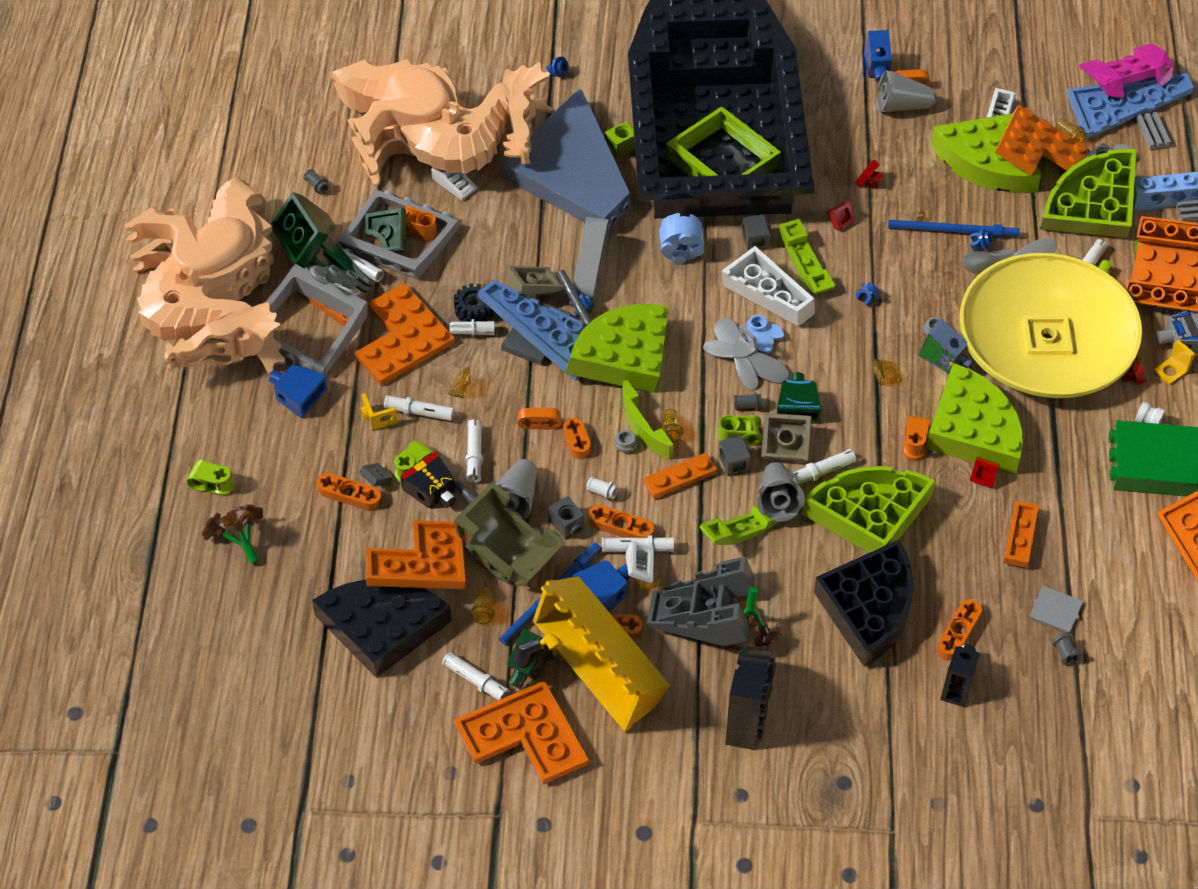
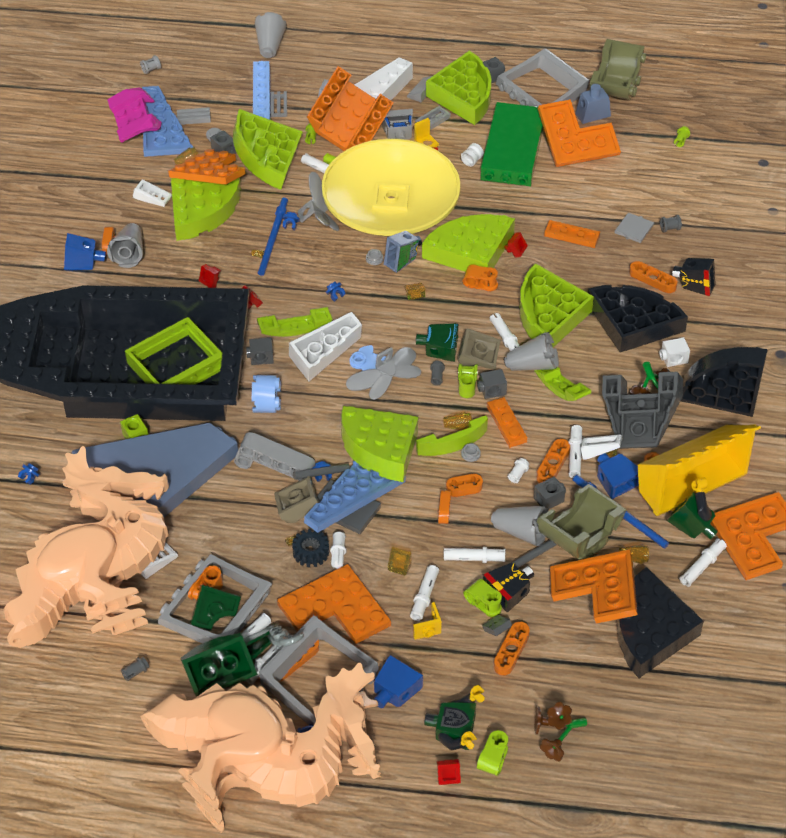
camera: 85 degrees left, 5 degrees down
none -> torso [424,685,485,751]
none -> red tile [437,759,461,785]
none -> white brick [659,337,690,367]

